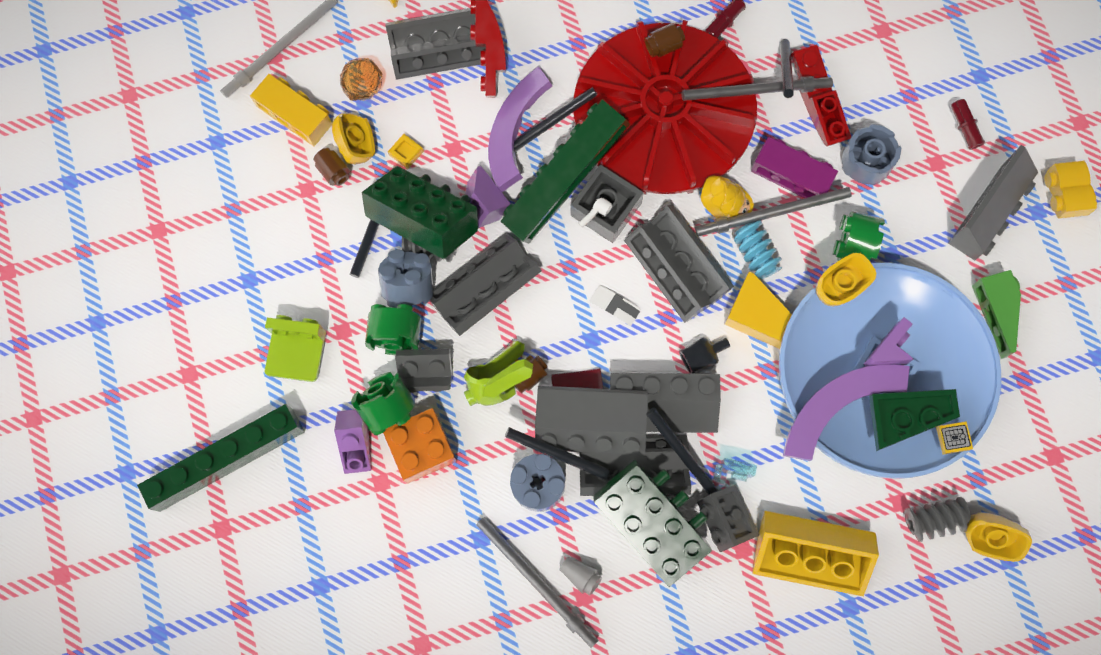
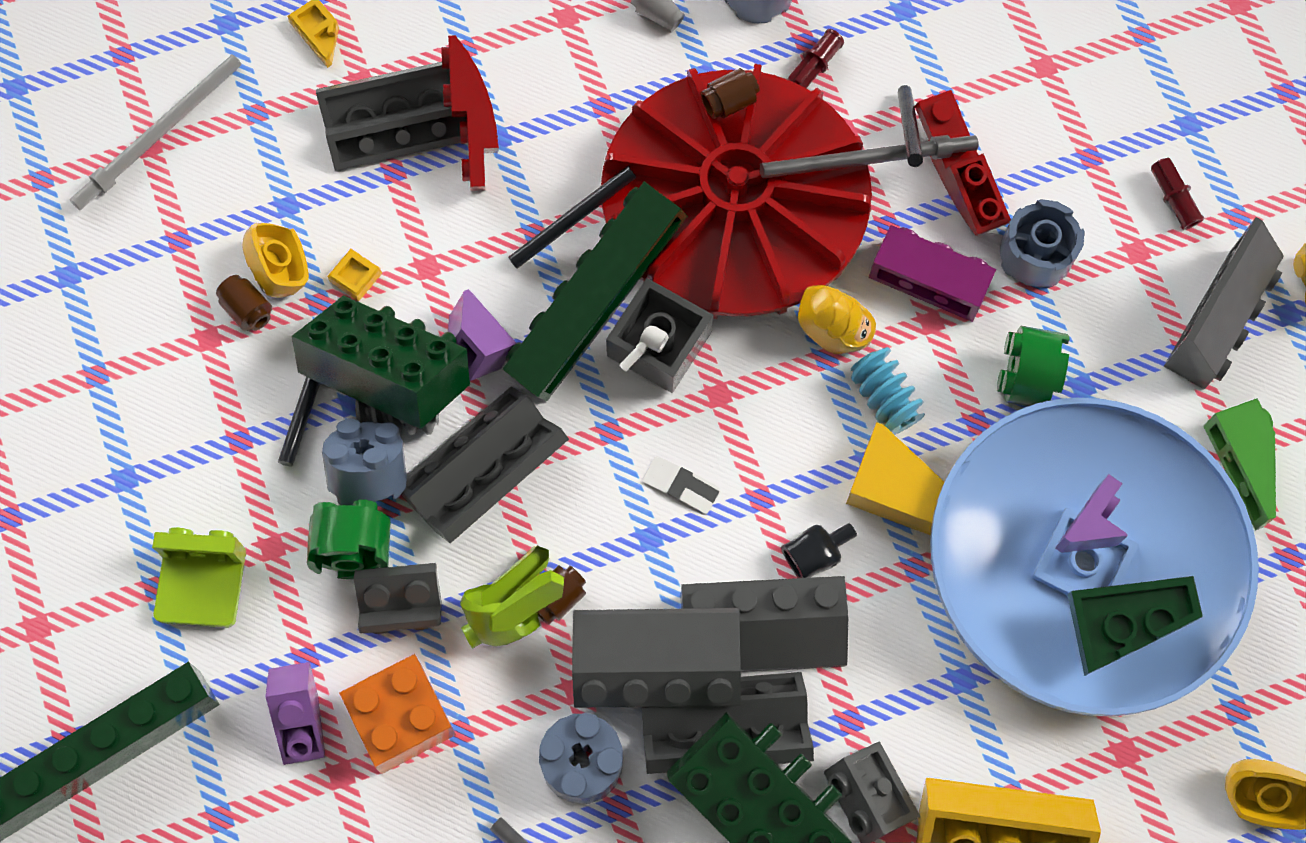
camera: 10 degrees left, 5 degrees down
yellow brick [250,74,332,147] -> none
clear orange hair [339,58,383,101] -> none
green brick [351,372,415,436] -> none
medium lavender tile [488,66,552,192] -> none
black bar [505,427,610,480] -> none
dark red sticker [551,368,603,389] -> none
dark grey slope [624,204,734,323] -> none
black bar [646,408,719,495] -> none
flat silver bar [695,187,852,237] -> none
clear light blue bracket [713,458,757,488] -> none
medium lavender tile [783,364,910,461] -> none
yellow piece [816,253,877,307] -> none
dark grey piece [904,497,970,542] -> none
tile [936,421,973,455] -> none

